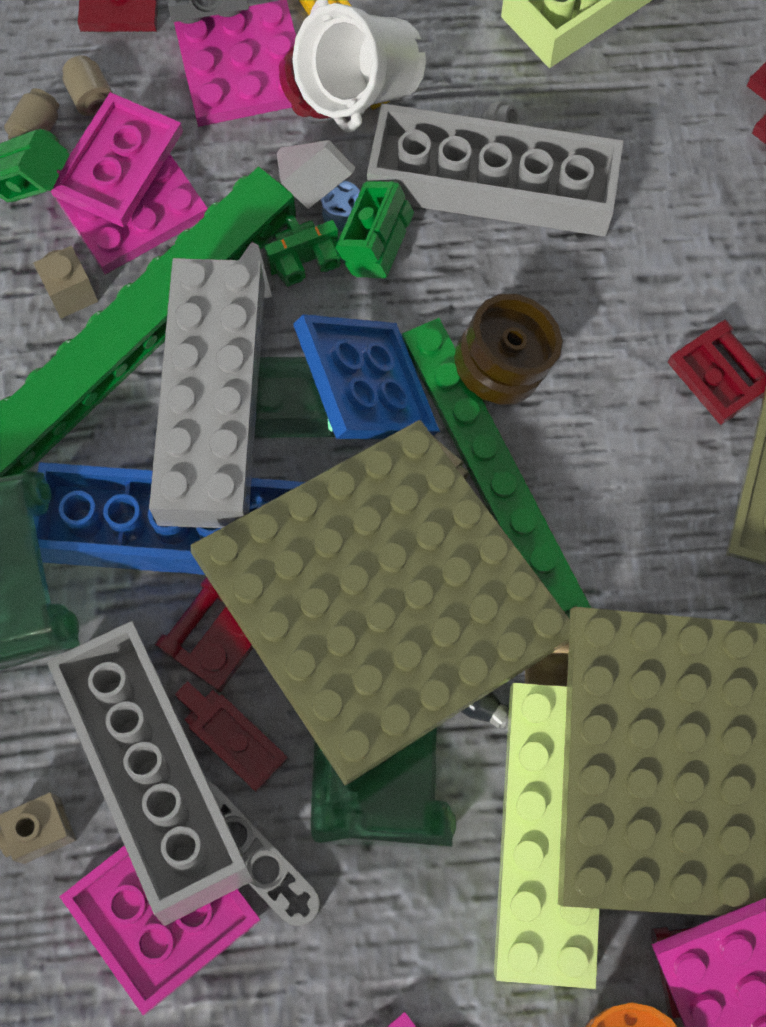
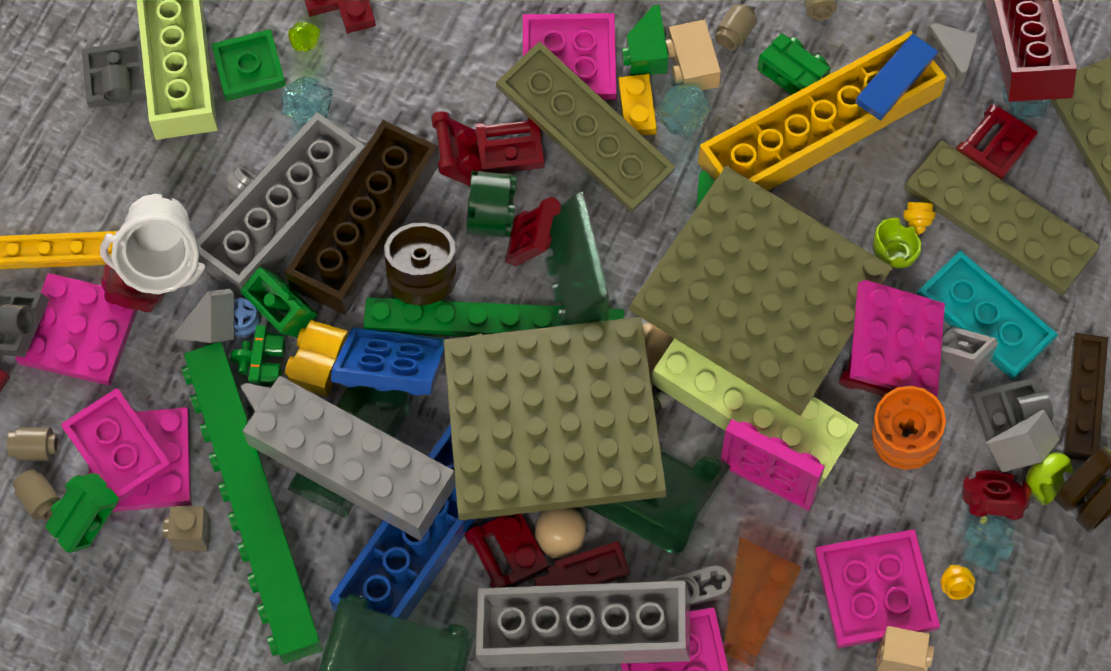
camera: 60 degrees left, 5 degrees down
none -> green plate [211,29,286,102]
none -> clear light blue brick [281,77,334,124]
none -> dark brown brick [285,120,440,316]
none -> yellow brick [285,320,349,397]
none -> clear neon green plate [288,21,320,52]
none -> dark red plate [431,111,482,186]
none -> dark green brick [466,171,517,238]
none -> dark red plate [505,197,561,267]
none -> tan hair [535,508,586,559]
none -> clear green slope [545,192,609,326]
none -> dark pink plate [720,419,825,511]
none -> clear orange wedge [723,537,802,667]

